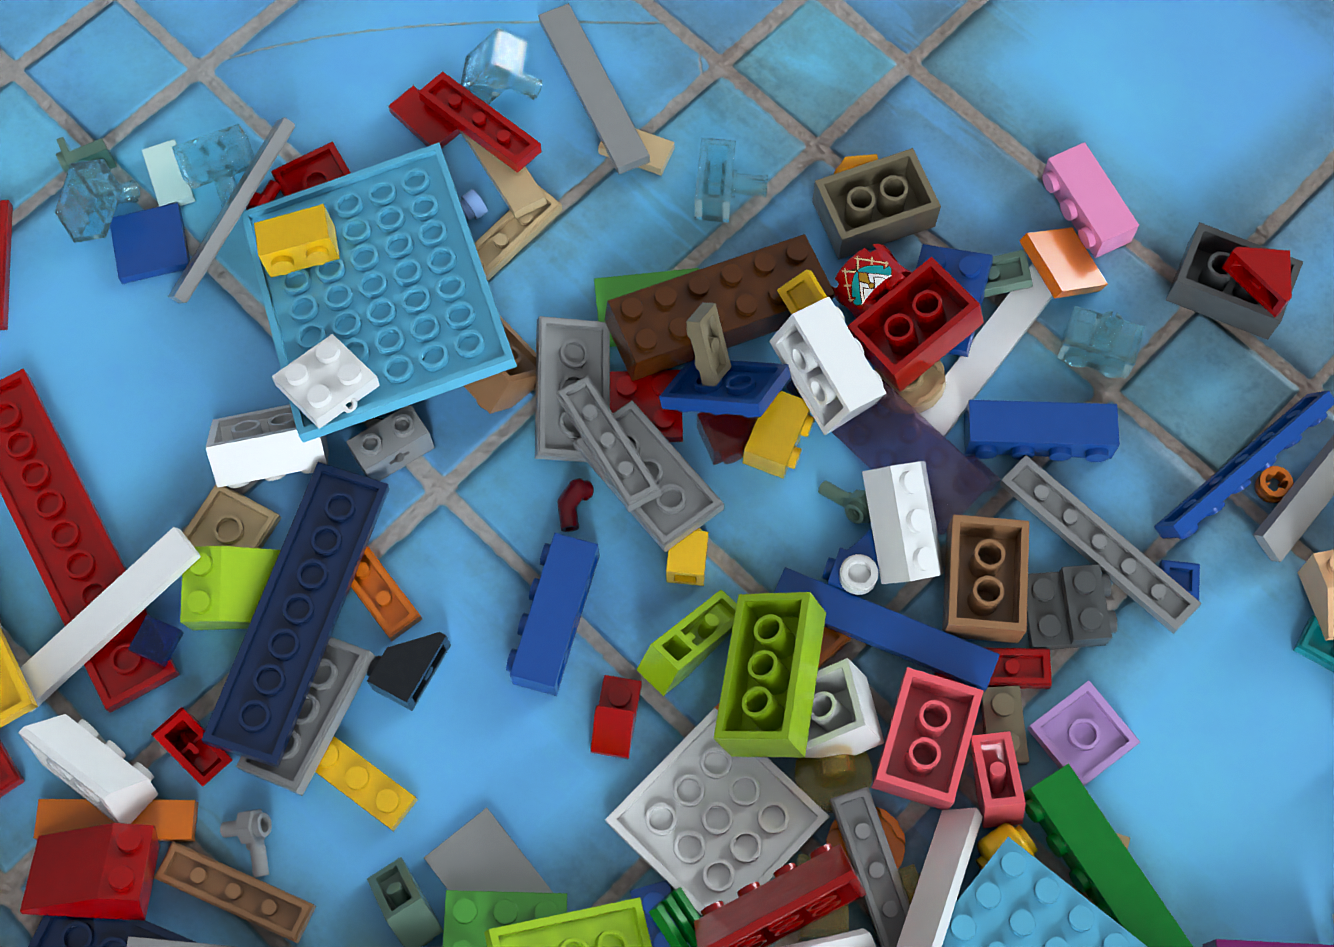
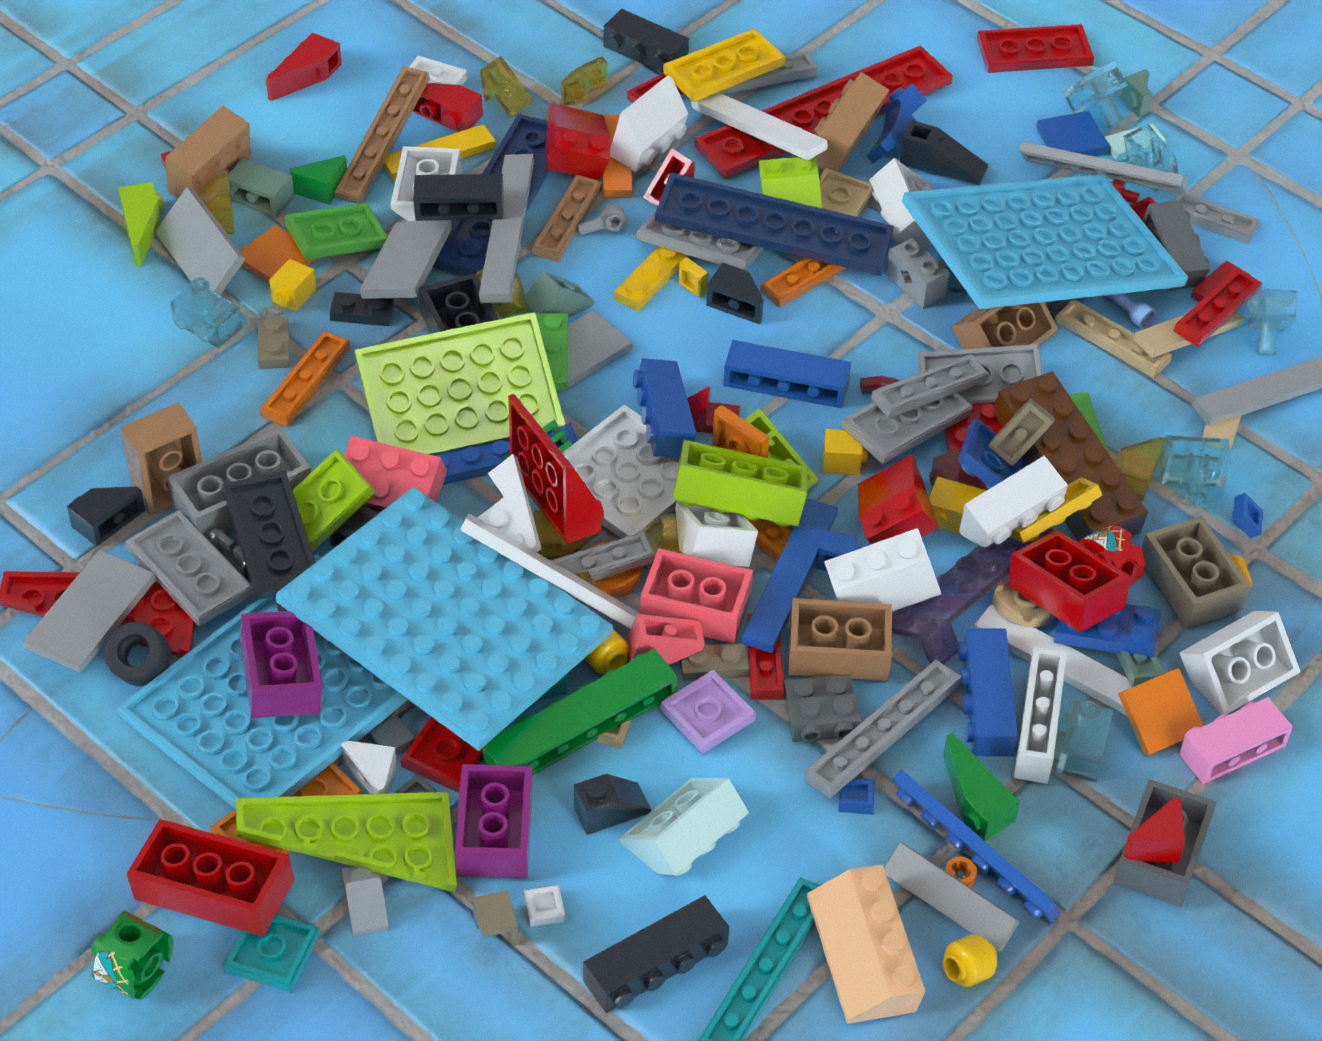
camera: 85 degrees right, 20 degrees down
clear blue tile [128,615,184,667] -> none
yellow brick [254,204,340,278] -> none
white plate [272,334,380,429] -> none
white tile [839,554,878,595] -> none
none -> black slope [574,774,651,835]
none -> light aqua slope [619,778,749,876]
none -> blue brick [633,358,697,458]
none -> yellow tile [679,257,708,298]
none -> orange tile [713,405,769,458]
none -> medium nougat brick [814,72,889,172]
none -> red slope [858,454,939,545]
none -> blue slope [866,84,927,163]
none -> black slope [900,120,988,185]
none -> green slope [943,732,1020,841]
none -> white brick [1014,647,1067,784]
none -> clear yellow slope [1113,437,1166,502]
none -> dark grey brick [1142,200,1210,290]
none -> light grey tile [1174,193,1260,244]
none -> white slope [1180,611,1301,715]
none -> blue plate [1232,493,1263,538]

